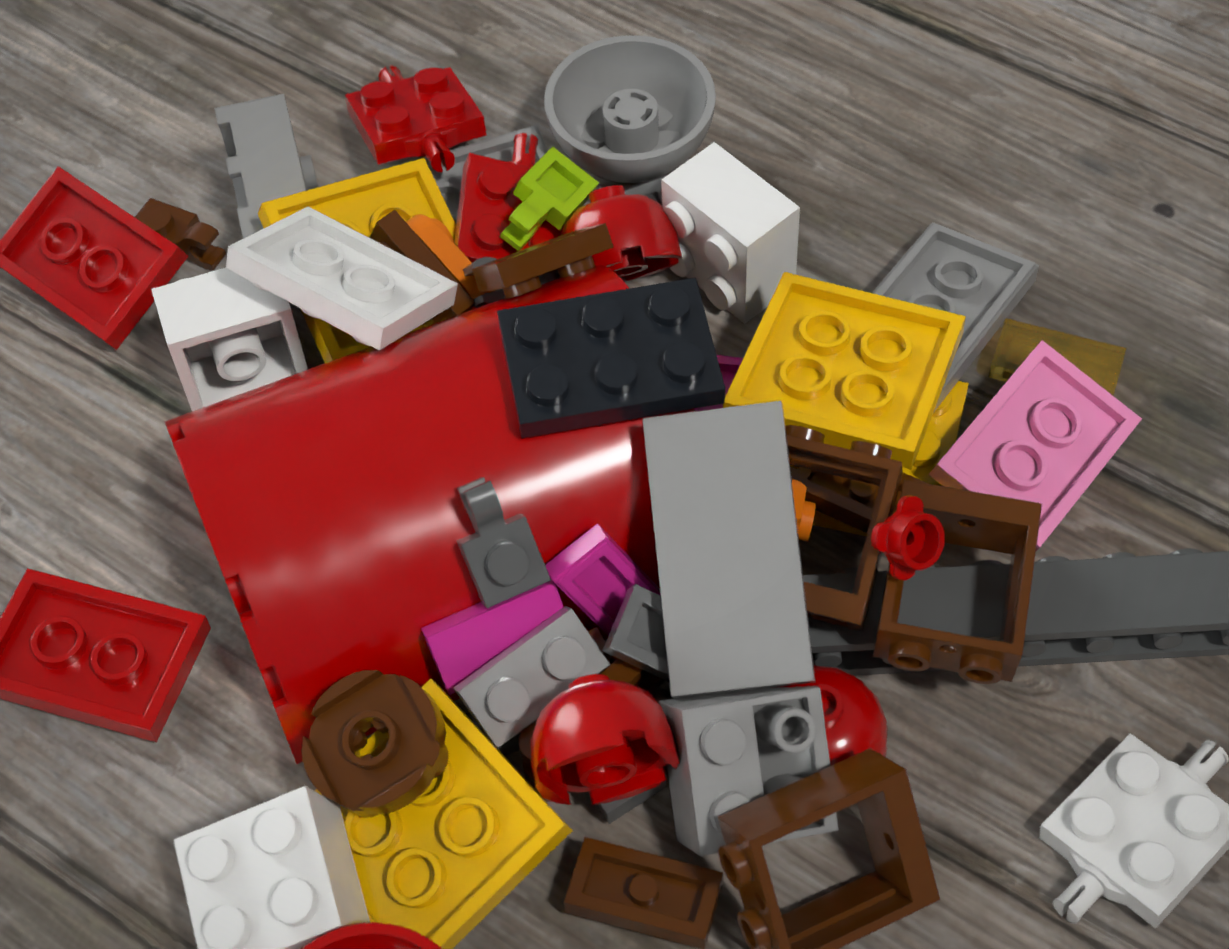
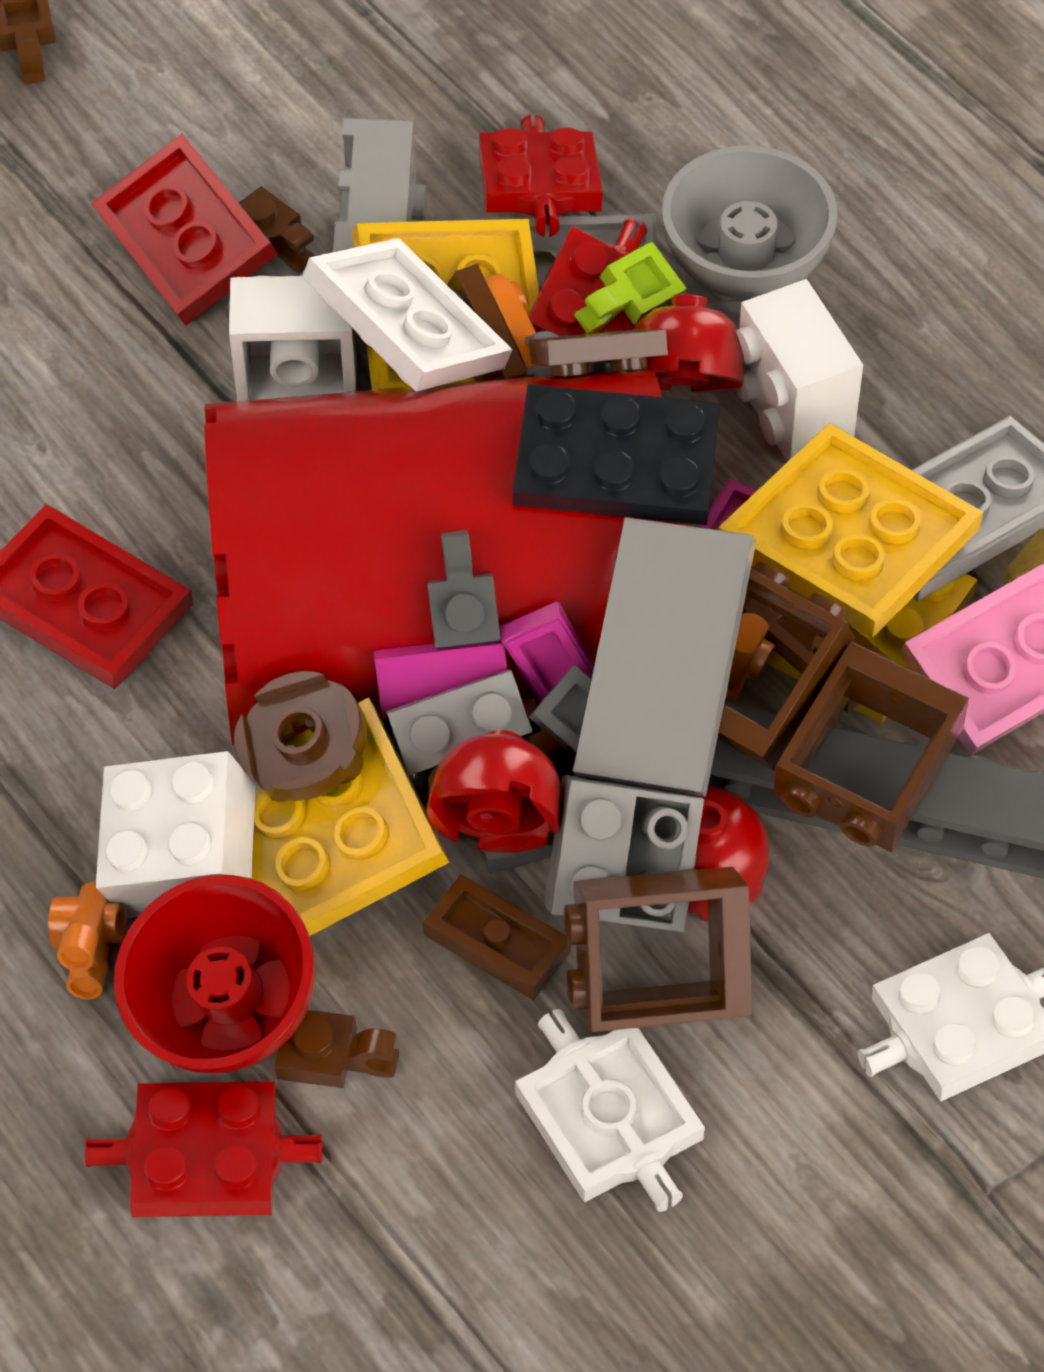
camera: 15 degrees right, 0 degrees up
red plate [871,495,945,581] -> none

